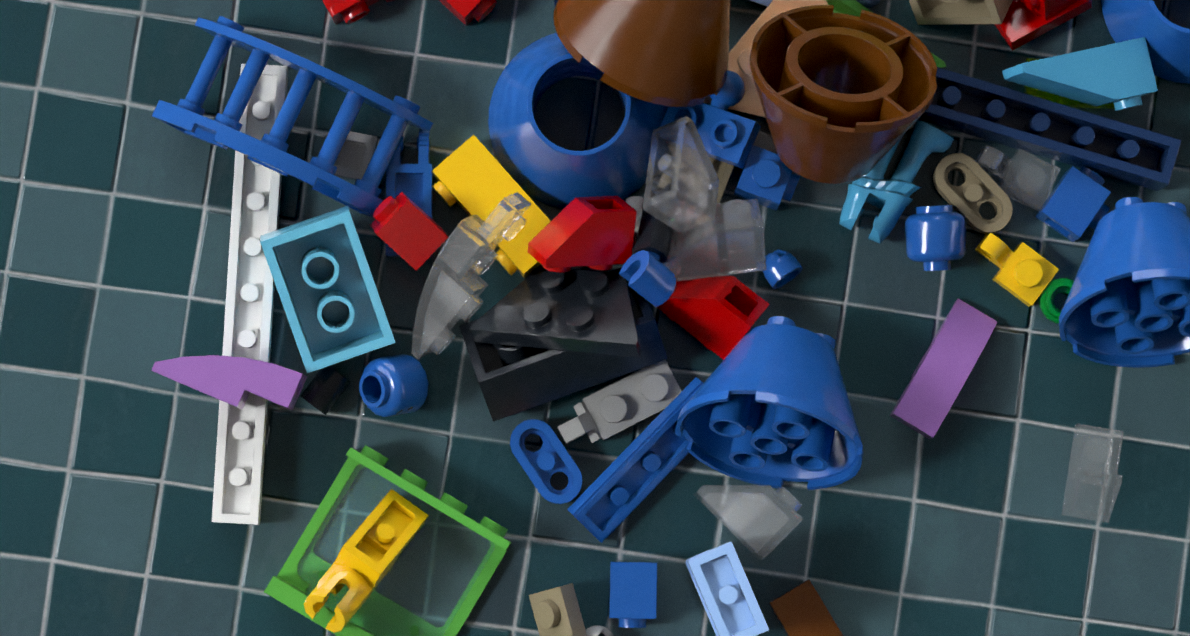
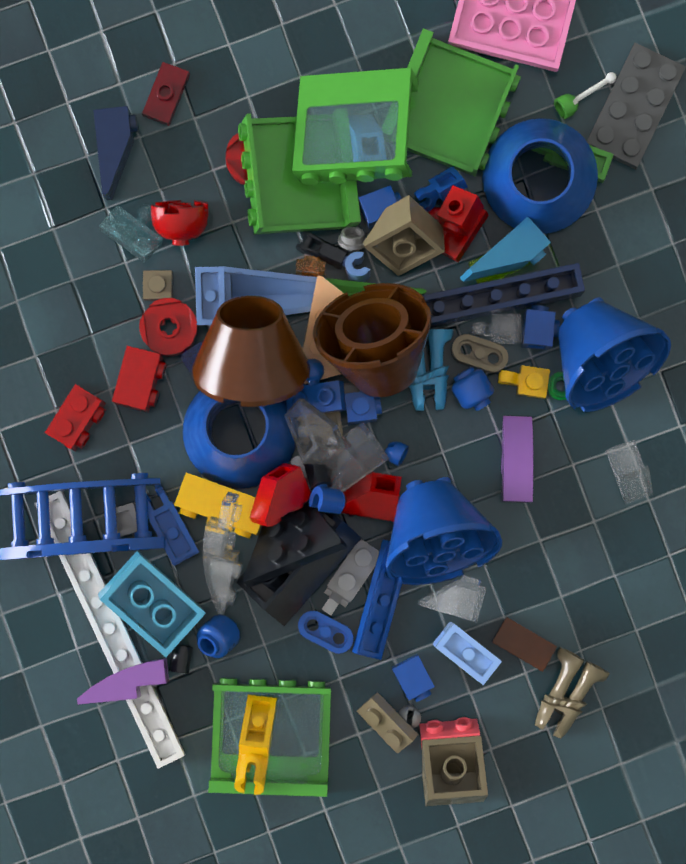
camera: 25 degrees left, 0 degrees up
red brick [370,192,448,271] -> none

